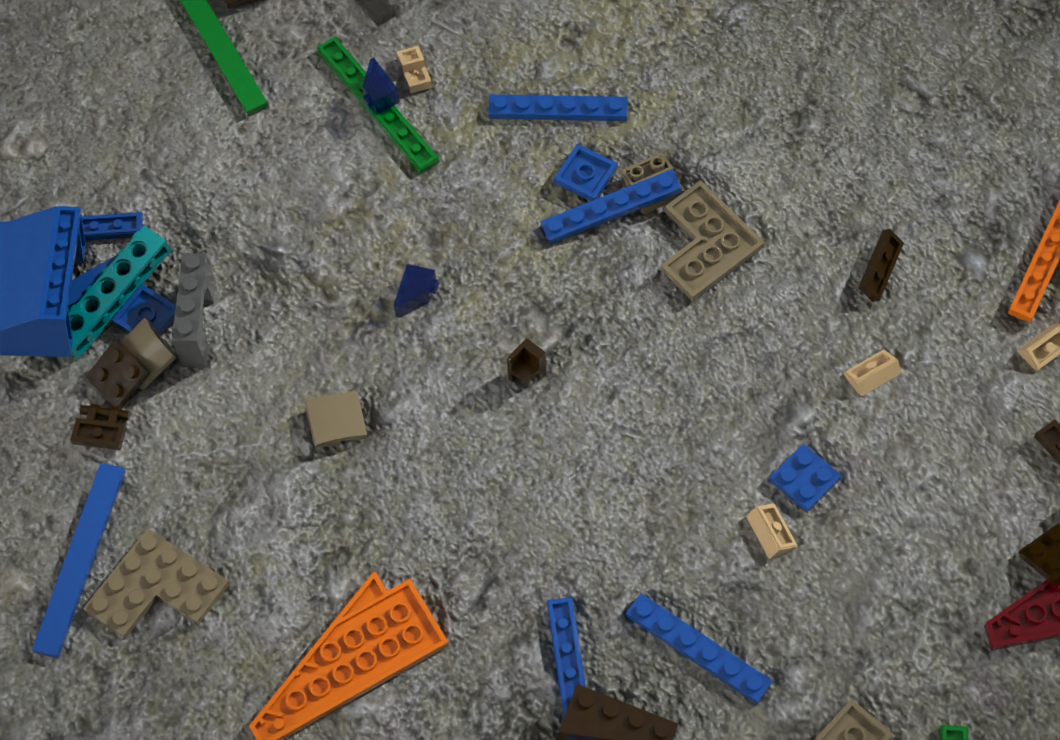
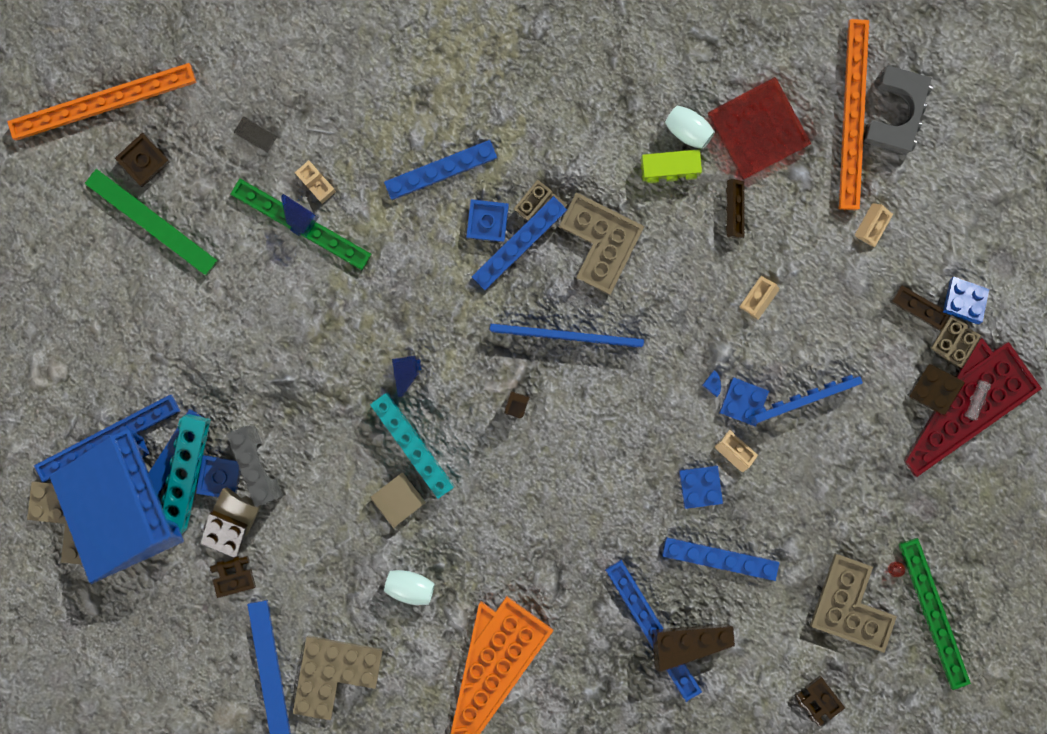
camera: 30 degrees left, 25 degrees up
none -> teal brick [370,393,455,499]
none -> light aqua piece [384,570,435,605]
none -> blue tile [490,324,644,348]
none -> lime brick [641,149,702,183]
none -> light aqua piece [665,105,715,150]
none -> blue plate [679,465,723,509]
none -> blue tile [702,370,721,397]
none -> clear red plate [707,77,812,180]
none -> blue plate [749,374,863,423]

